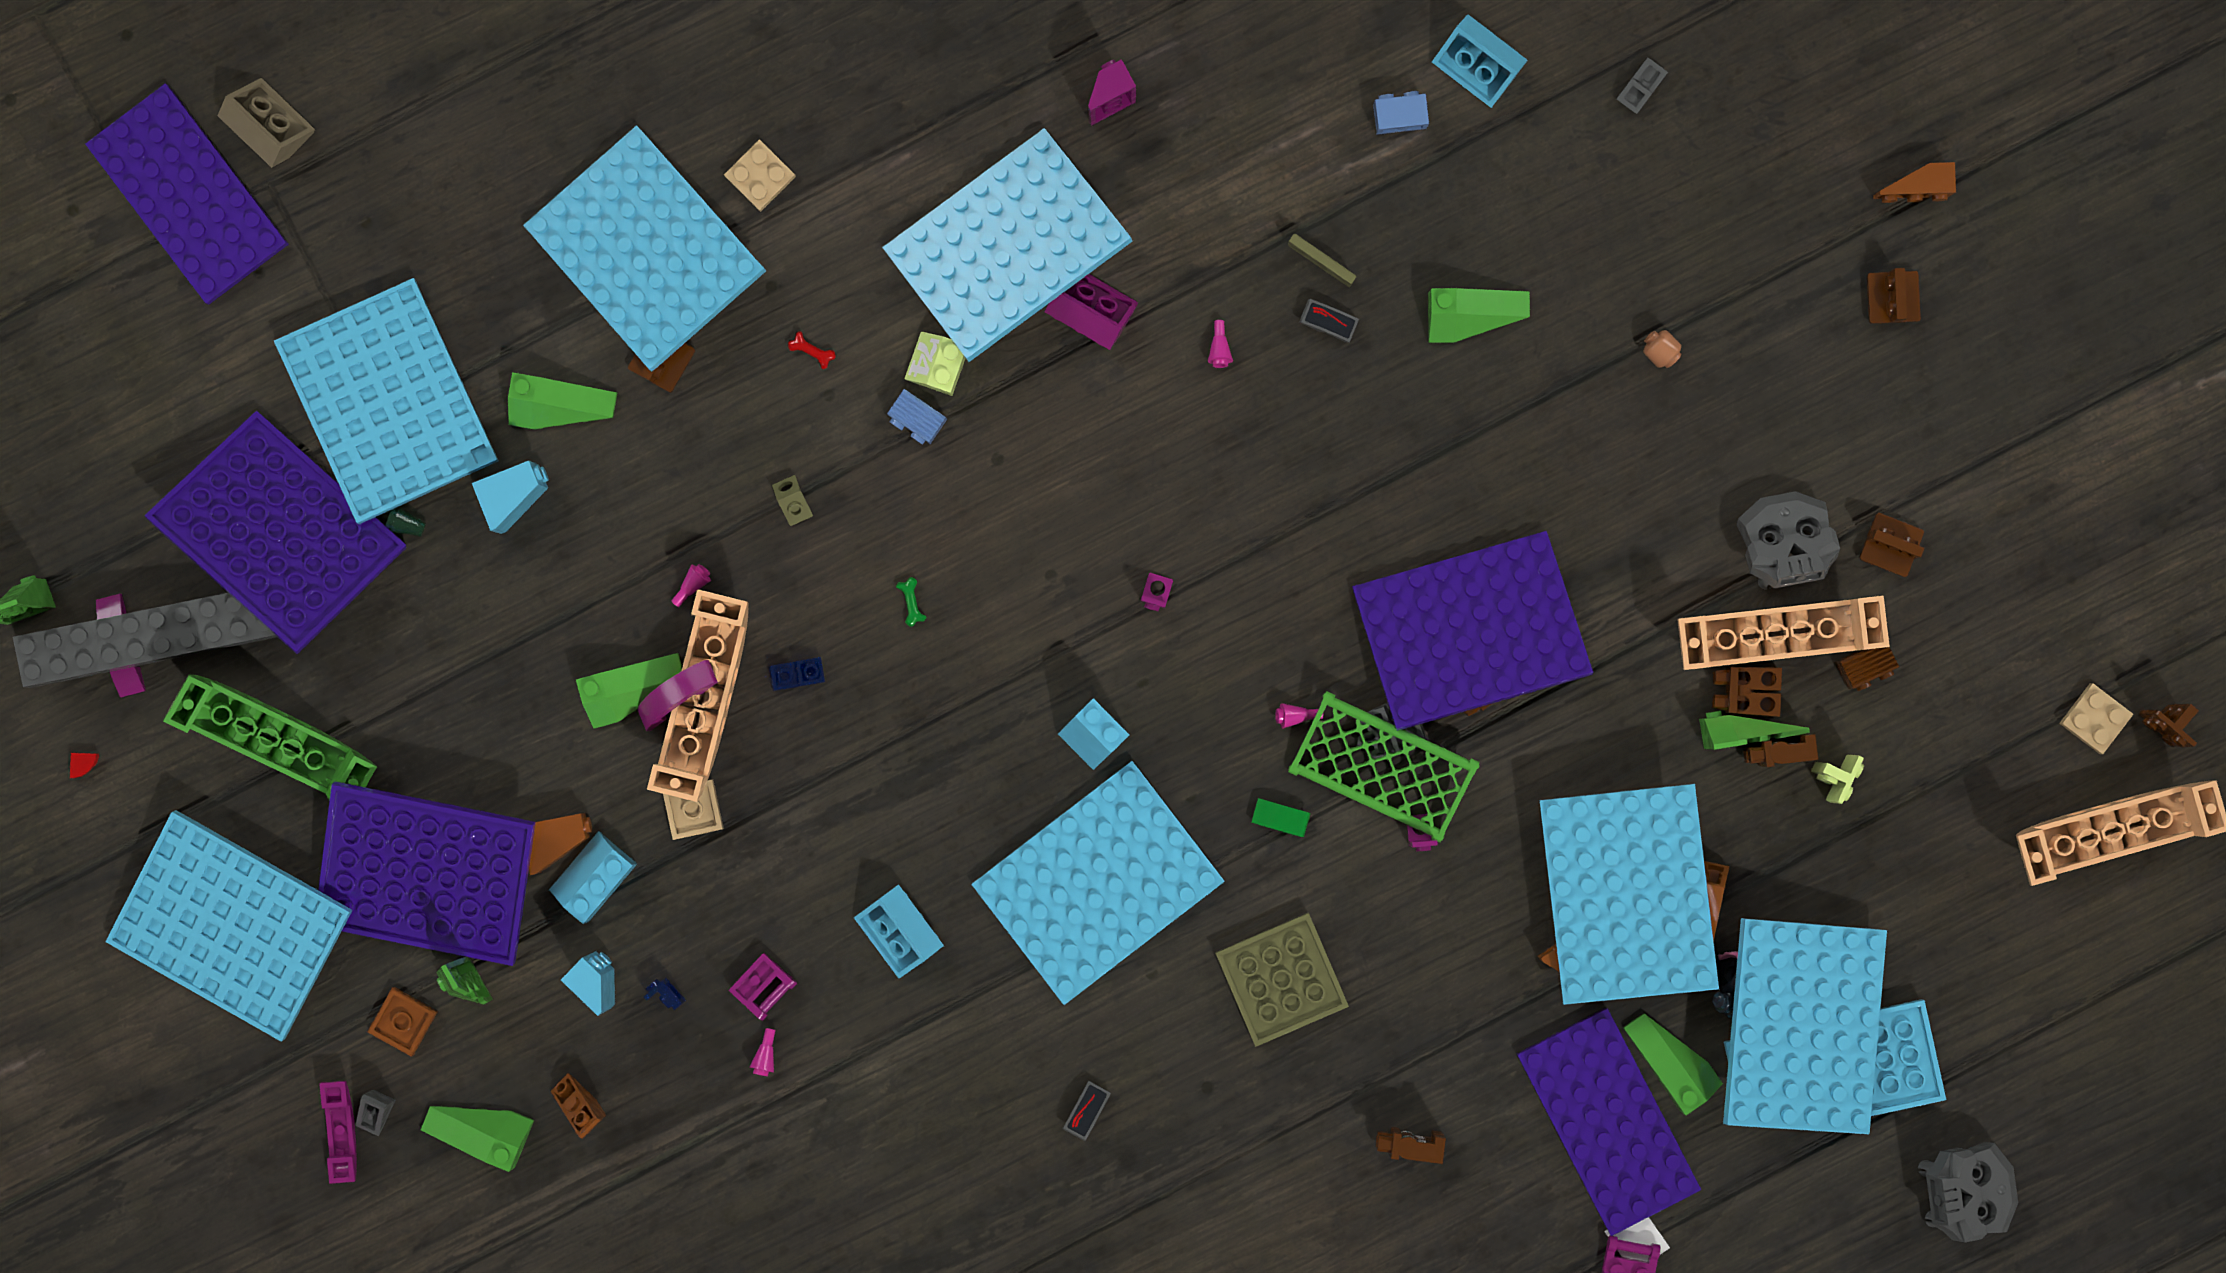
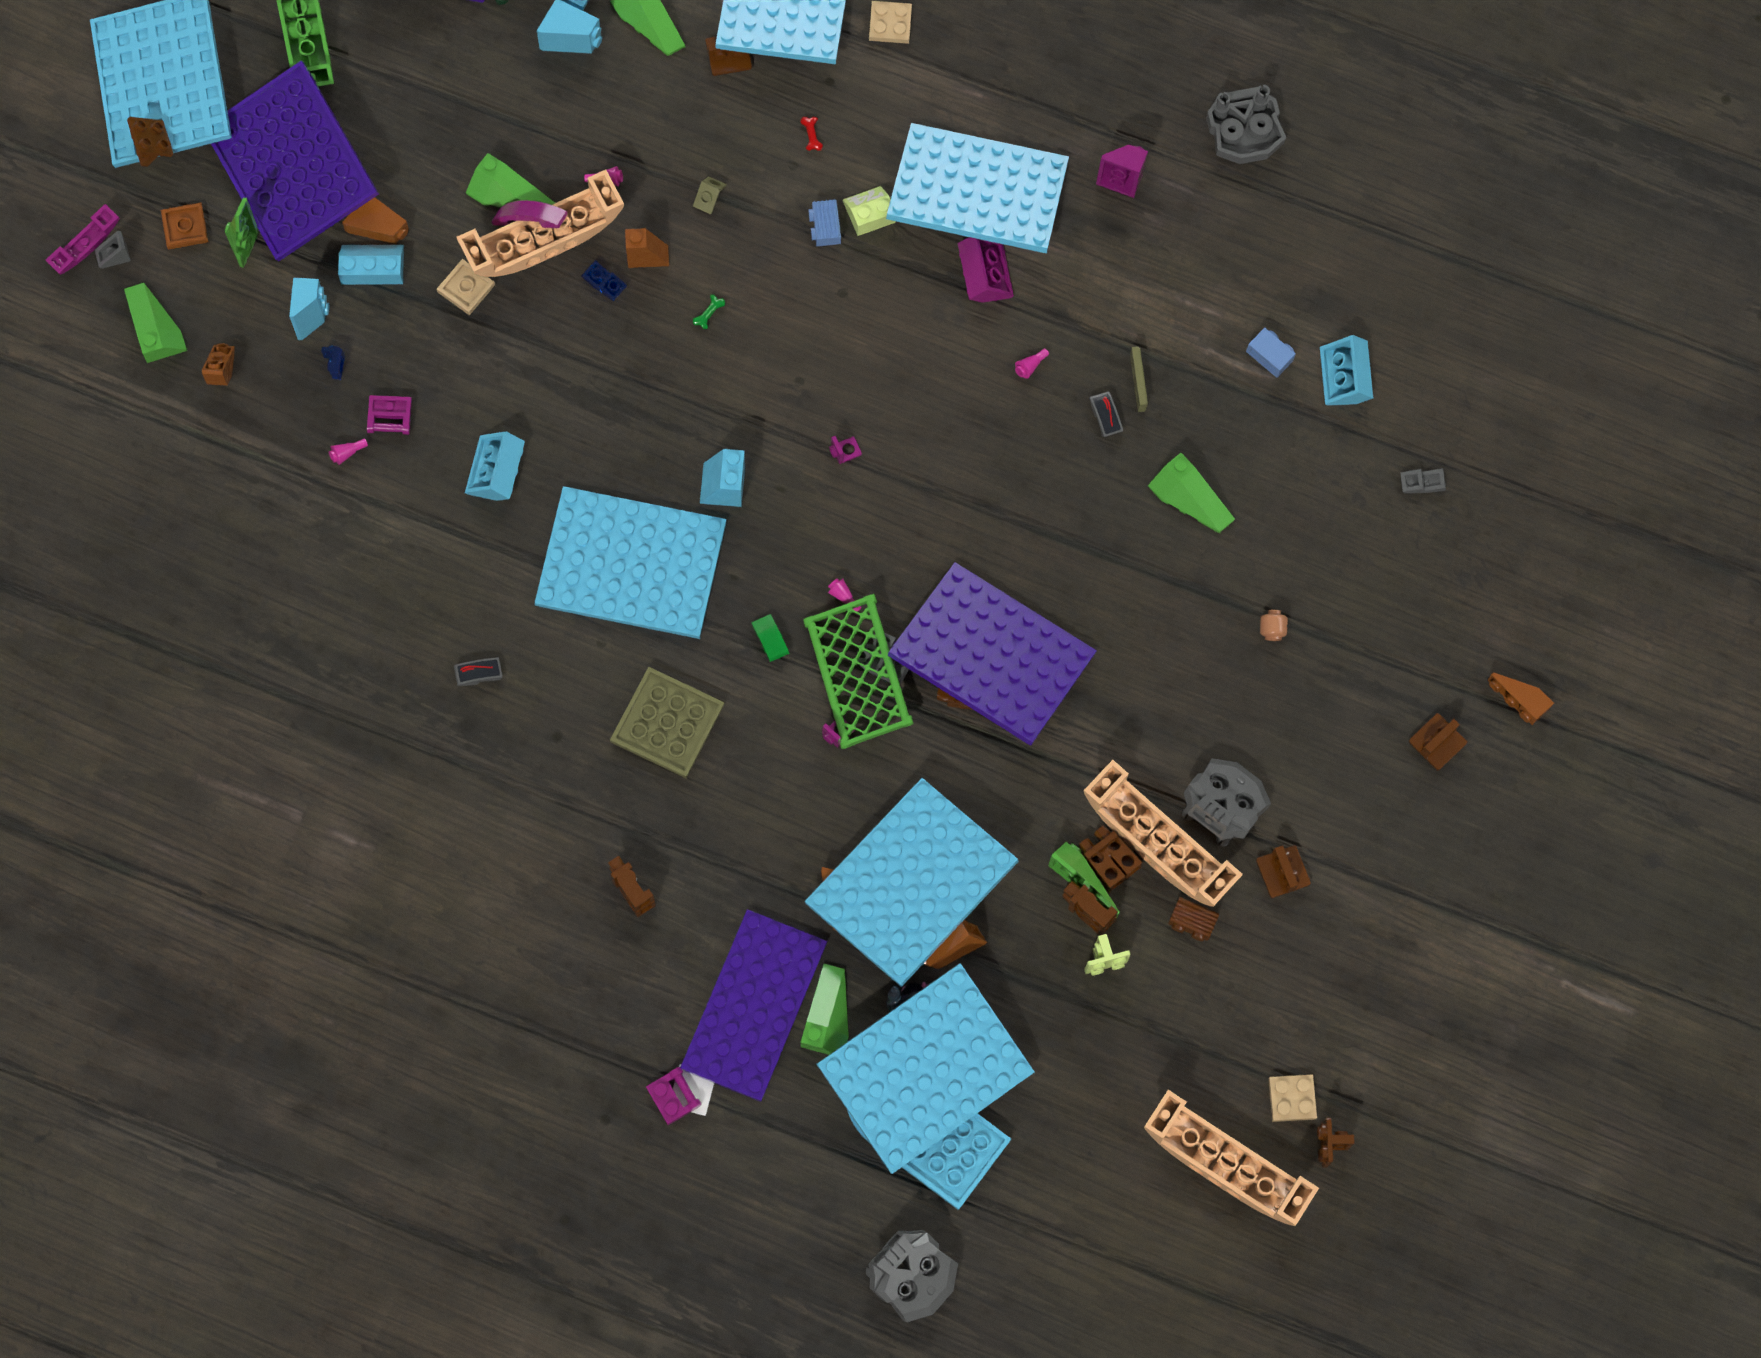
camera: 40 degrees right, 15 degrees down
none -> reddish brown bracket [127,117,174,167]
none -> dark orange slope [625,228,669,268]

